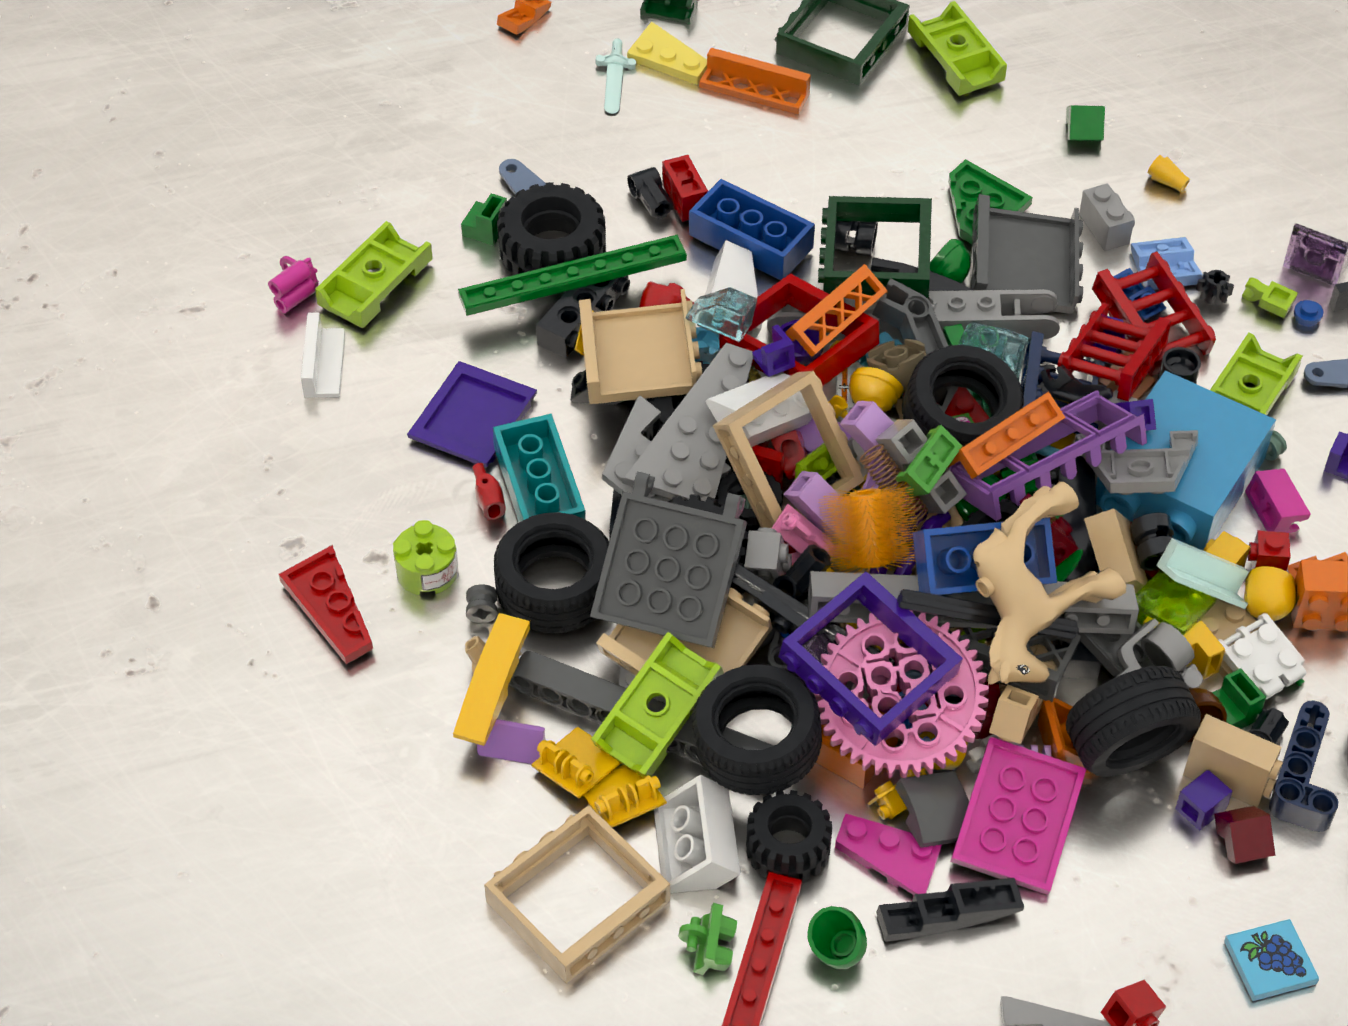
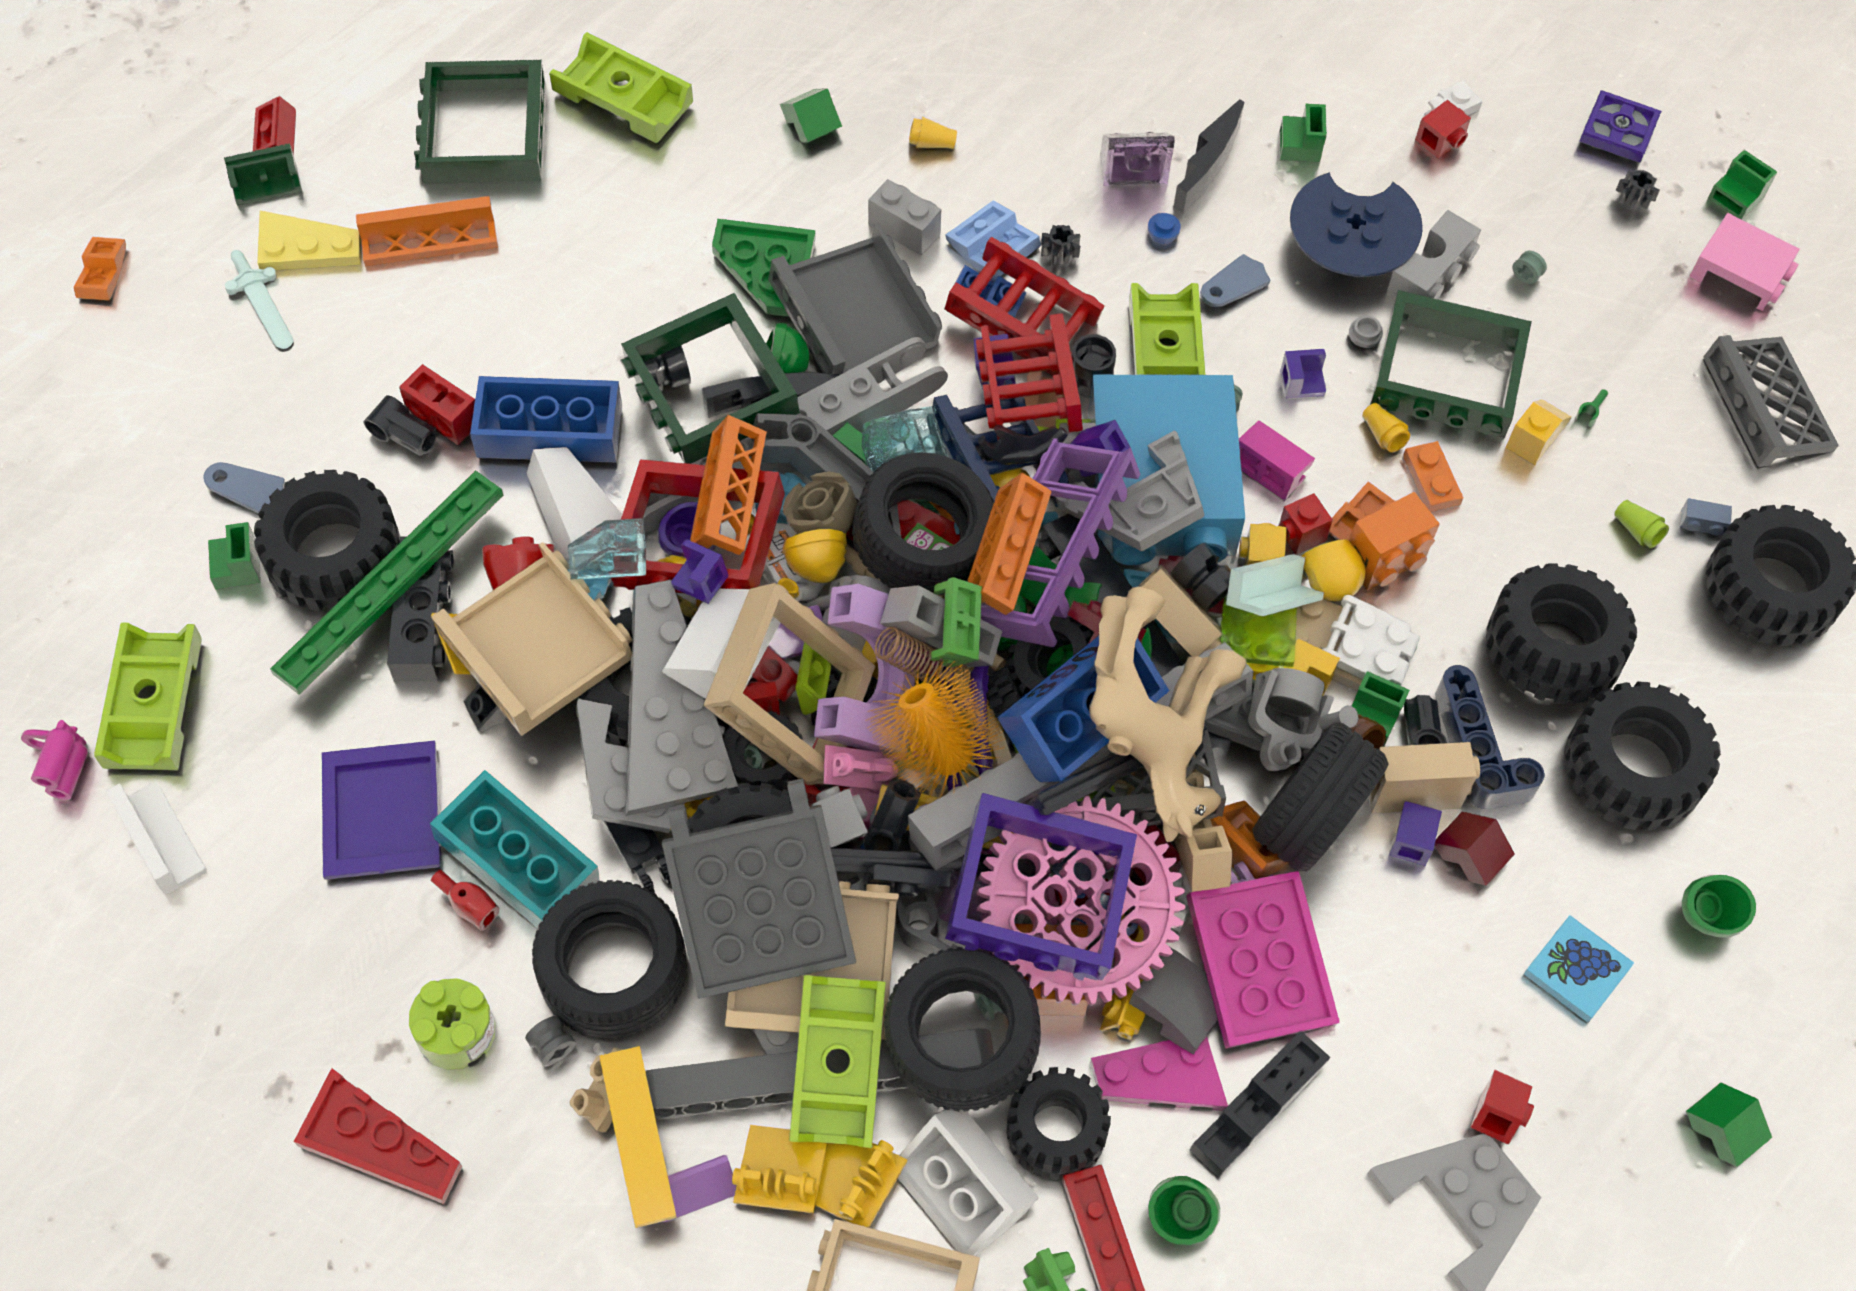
camera: 35 degrees left, 10 degrees up
lime plate [1242,277,1298,318] -> none

